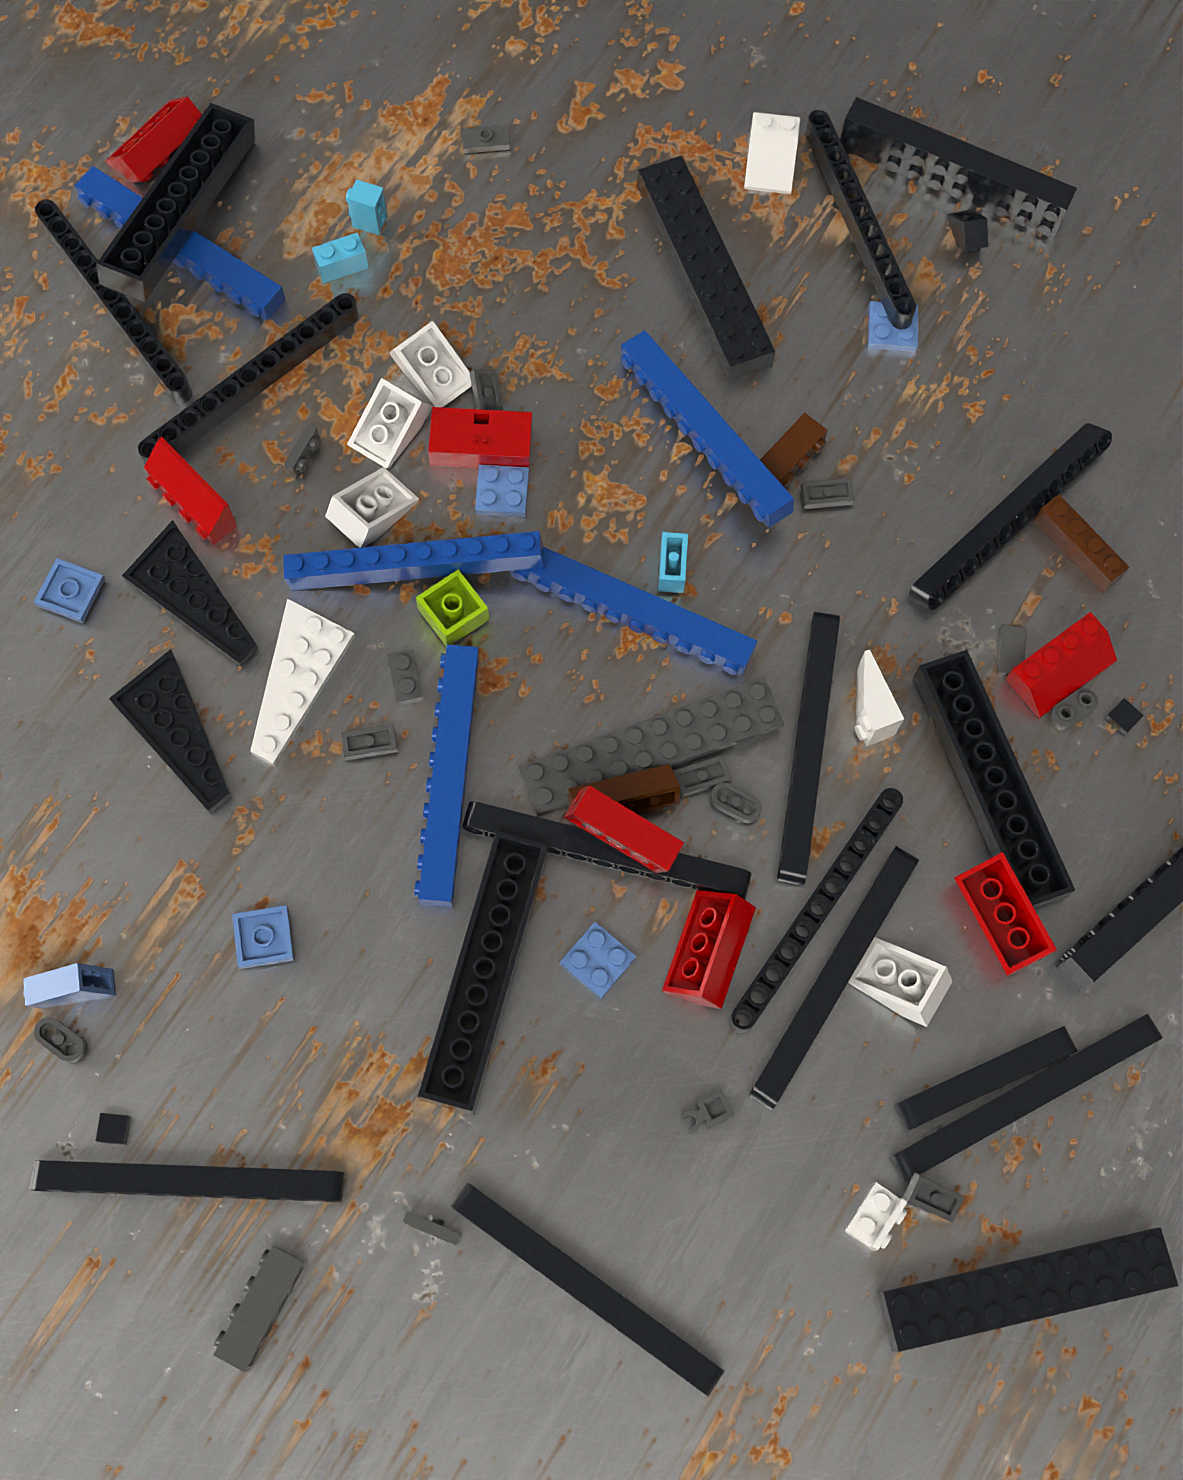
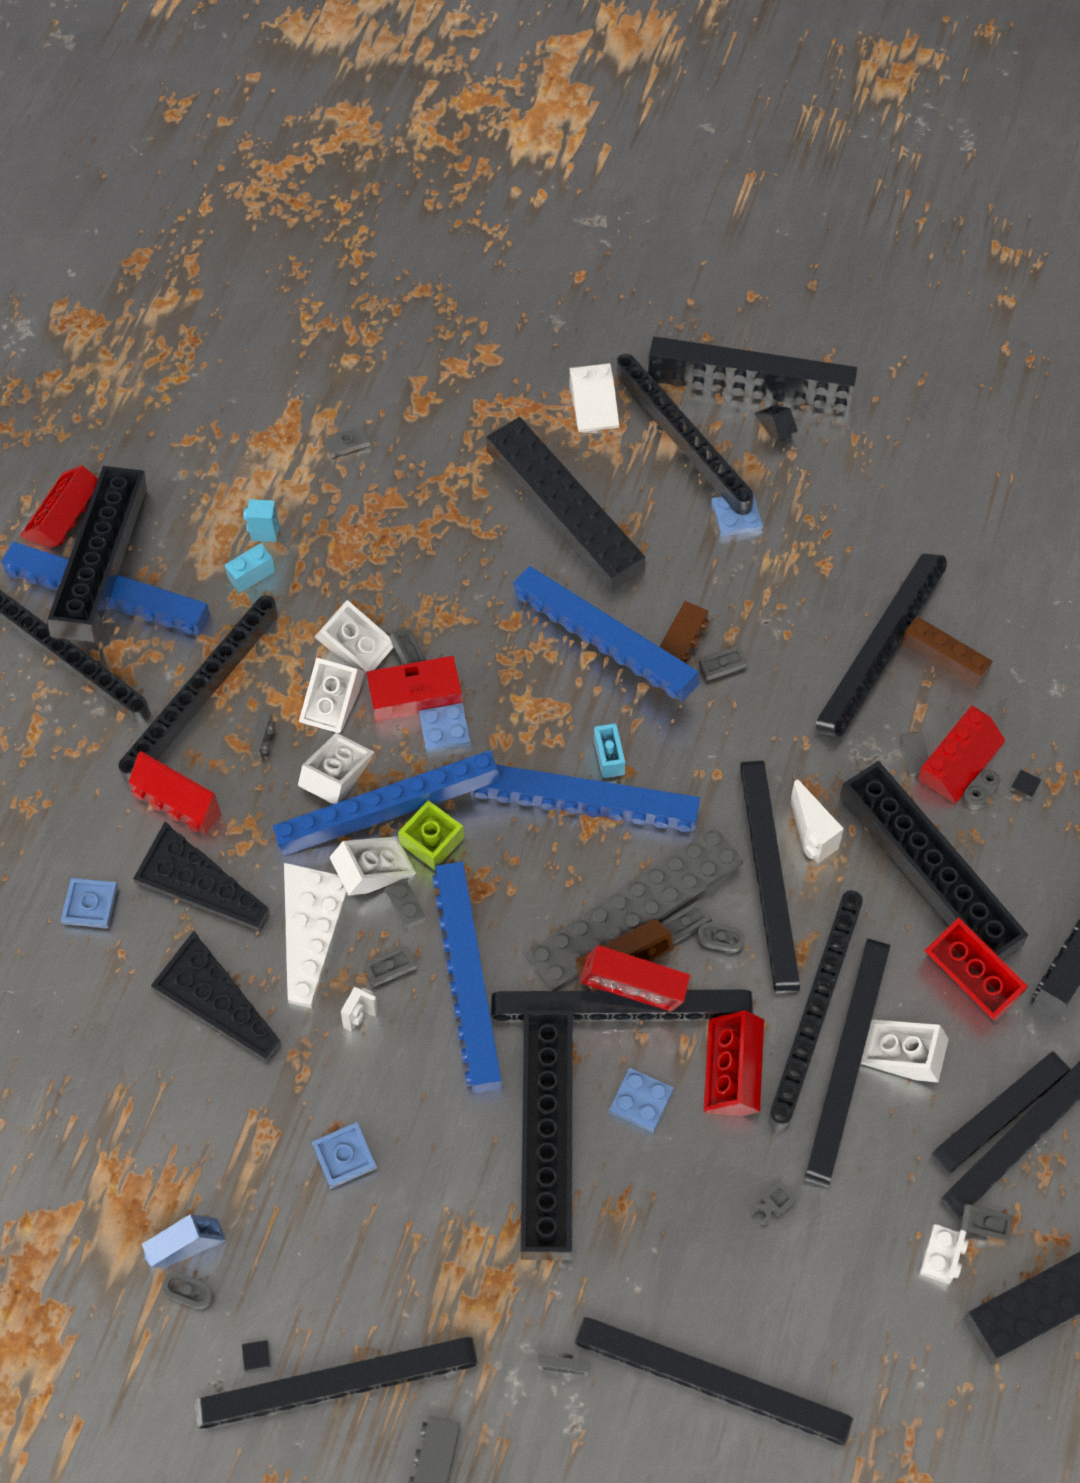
camera: 10 degrees left, 10 degrees down
none -> white slope [330,836,416,895]
none -> white bracket [341,987,378,1032]

